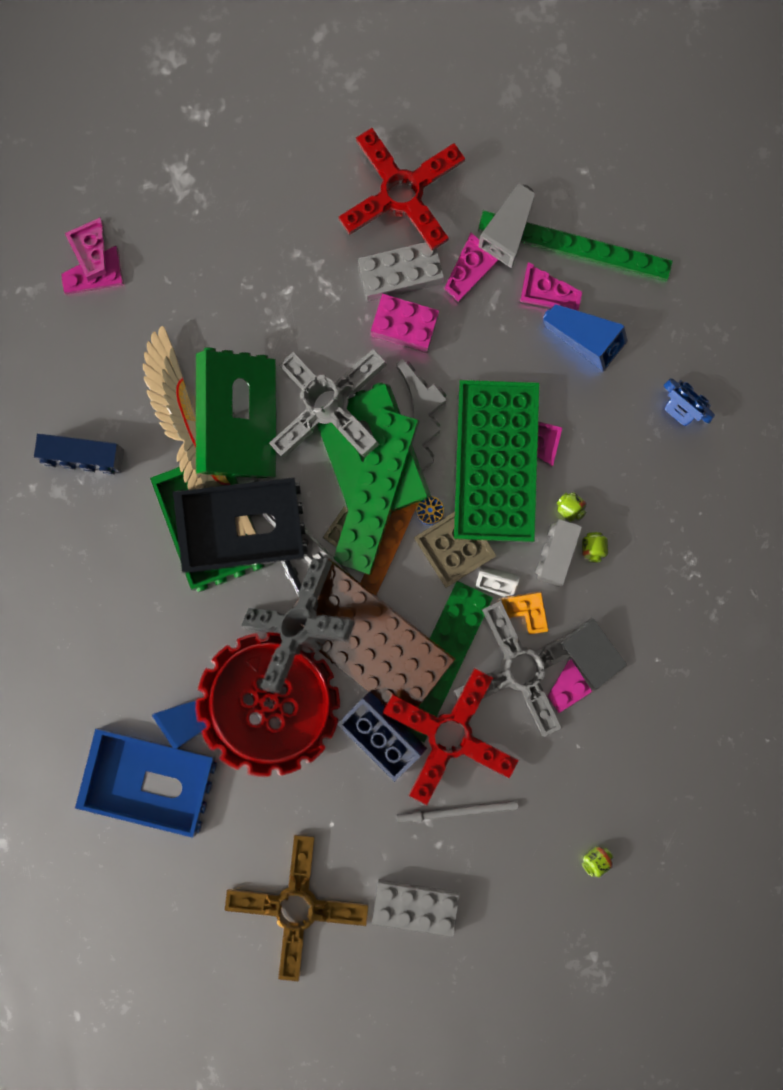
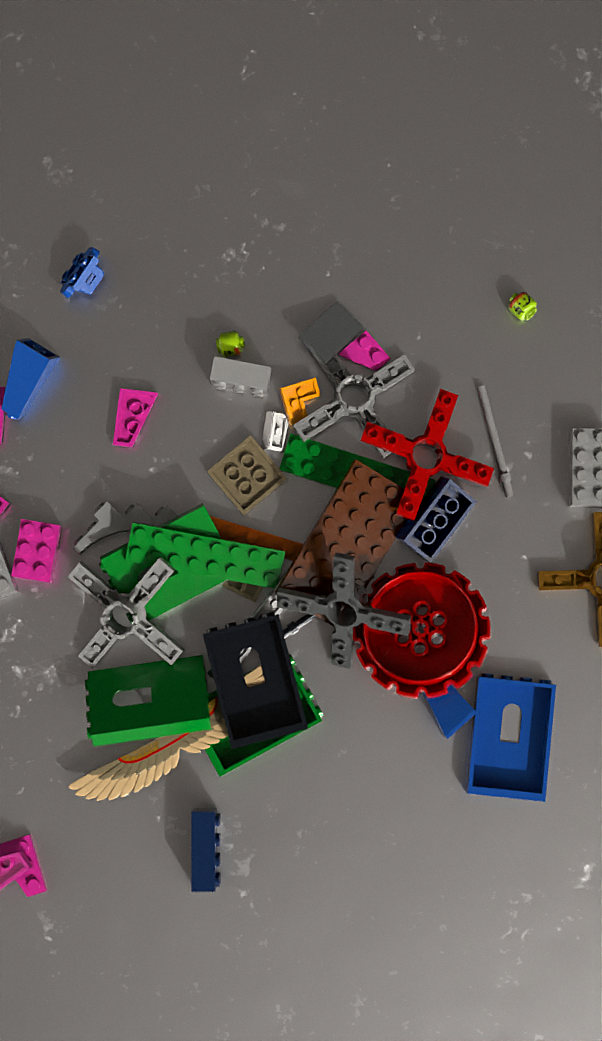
camera: 105 degrees left, 0 degrees up
wheel [416,496,444,525] -> none
green plate [454,380,539,542] -> none
lime head [557,492,587,522] -> none

